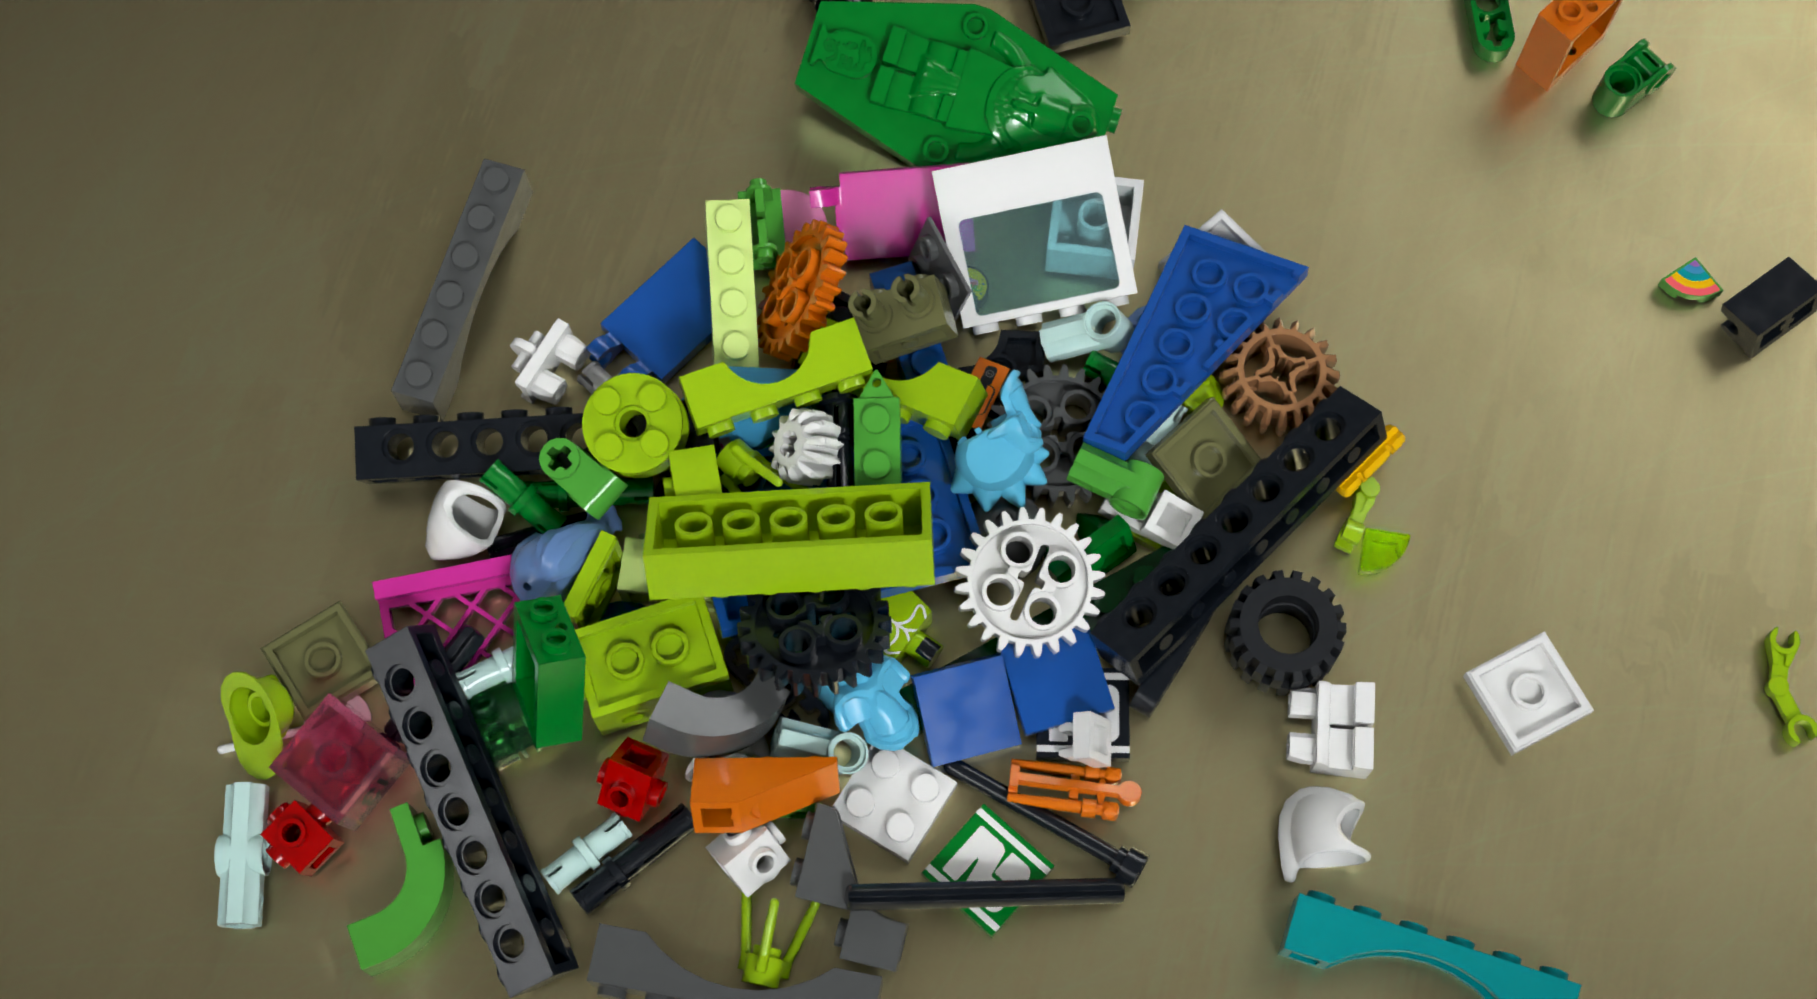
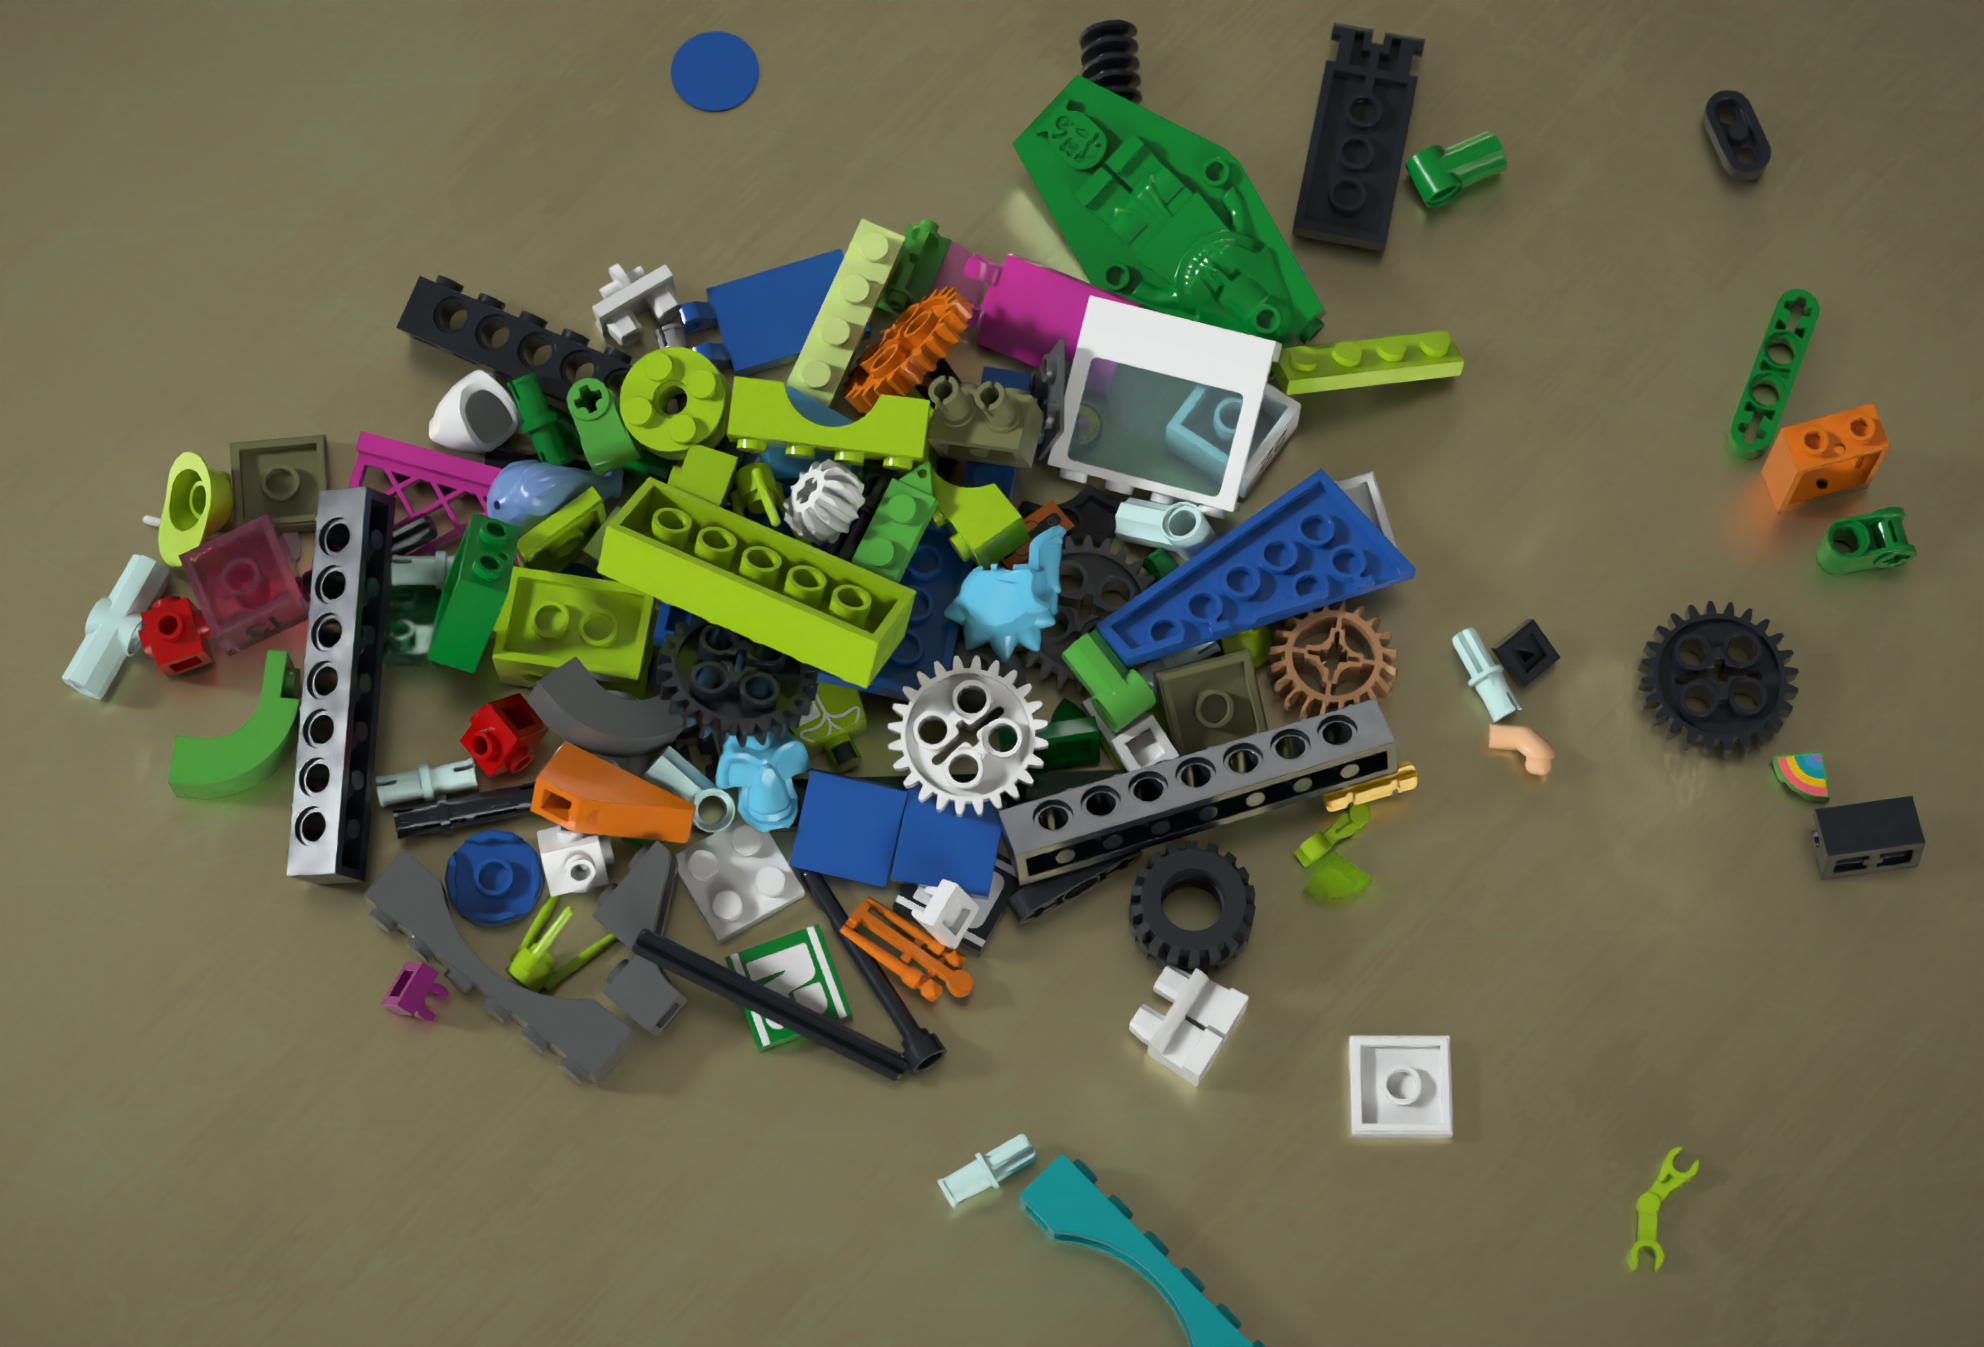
camera: 25 degrees right, 0 degrees up
dark grey arch [391,158,533,421] -> none
white piece [1278,786,1371,883] -> none
none -> blue tile [444,829,545,929]
none -> blue sticker [671,31,759,111]
none -> light aqua axle [937,1134,1037,1210]
none -> lime plate [1271,330,1464,395]
none -> light aqua axle [1452,627,1522,724]
none -> light nougat arm [1488,724,1555,775]
none -> black tile [1491,619,1561,687]
none -> black gear [1637,601,1799,758]

